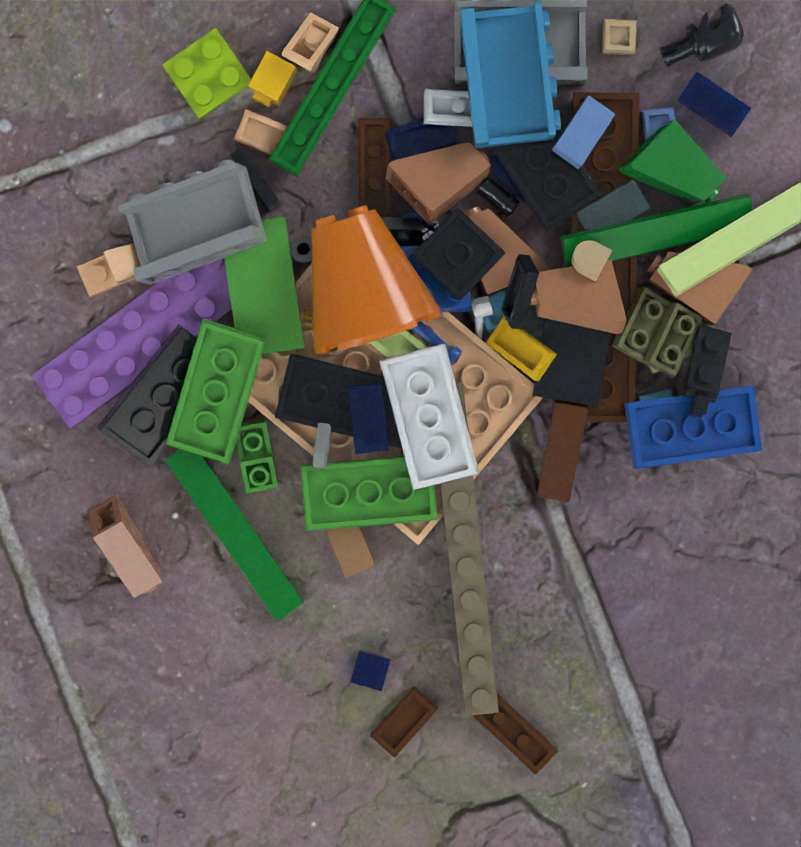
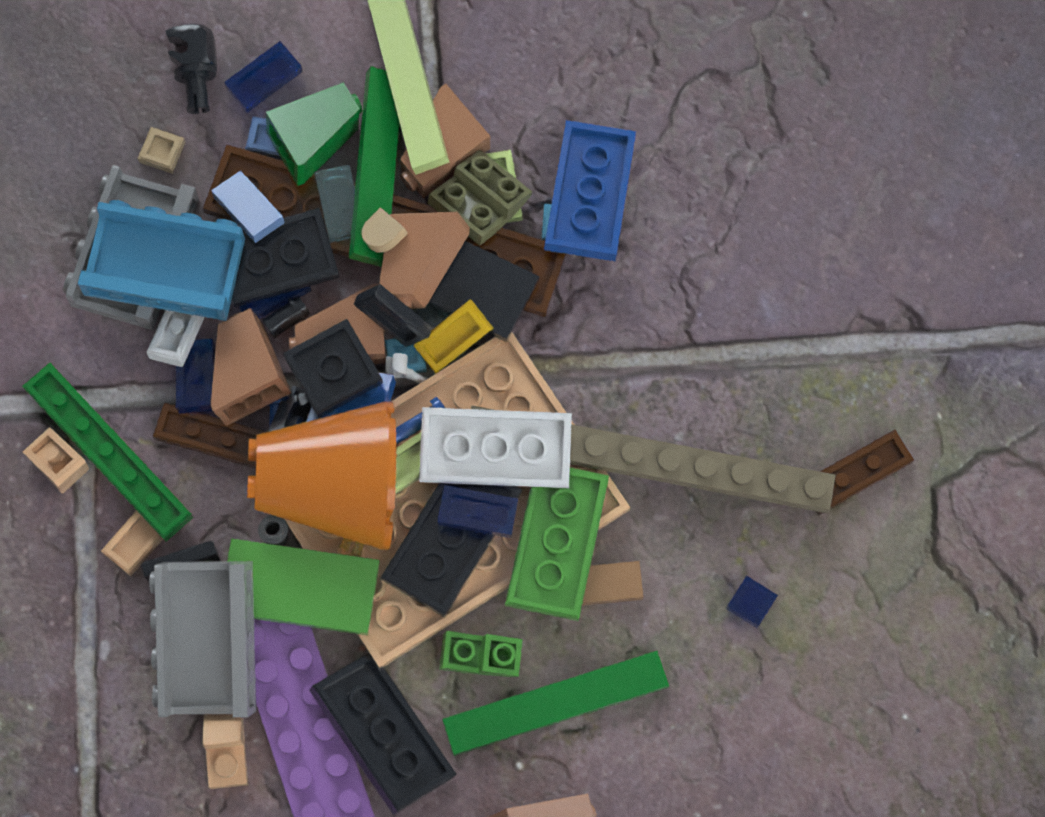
camera: 75 degrees left, 15 degrees down
lime plate [162,28,251,121] -> none
bright green tile [166,318,267,464] -> none
yellow brick [248,51,298,107] -> none
light grey tile [313,423,331,469] -> none
reddish brown tile [370,686,438,758] -> none
reddish brown tile [537,400,588,502] -> none
black hinge [683,324,732,418] -> none

